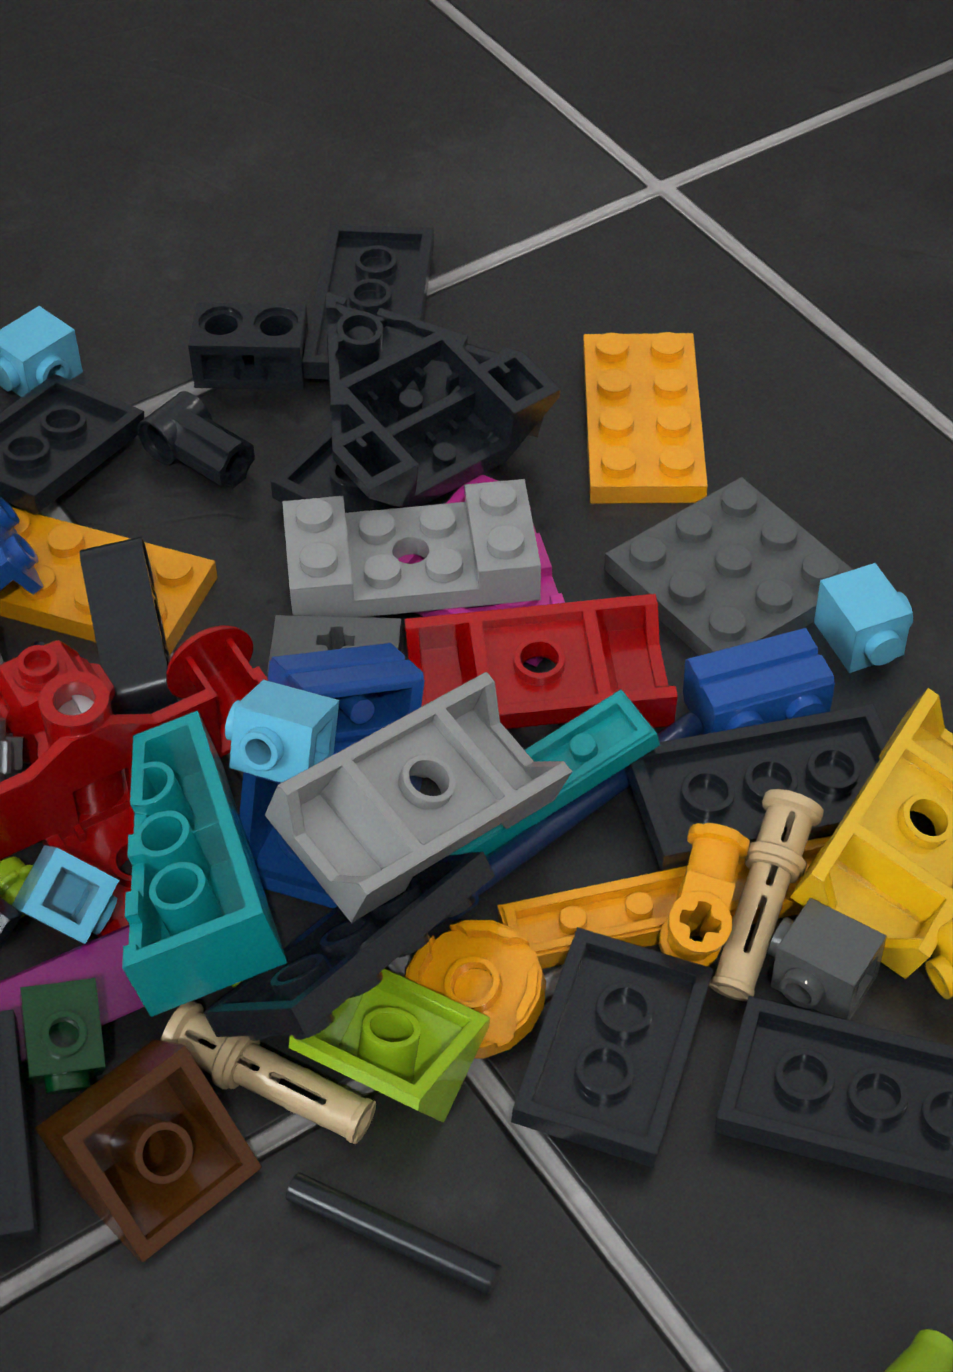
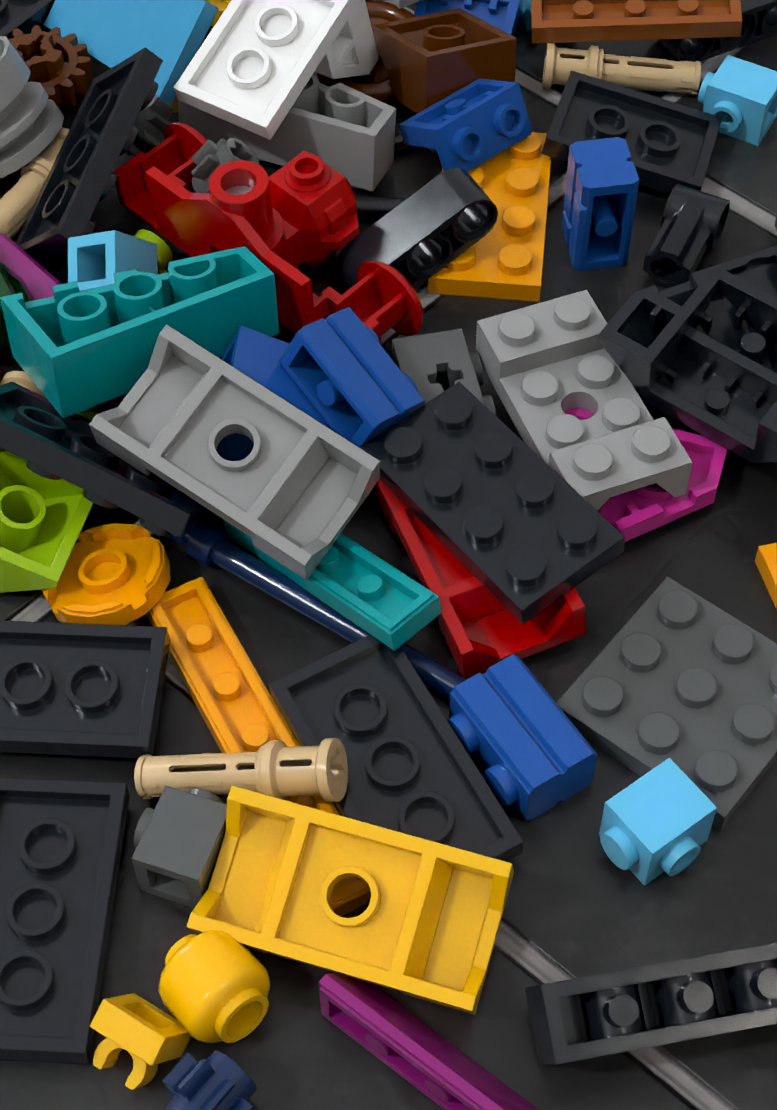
camera: 75 degrees right, 5 degrees up
medium azure brick [225,680,339,783] -> none
light orange connector [659,823,750,967] -> none
none -> black plate [360,382,625,625]
none -> blue brick [561,137,639,271]

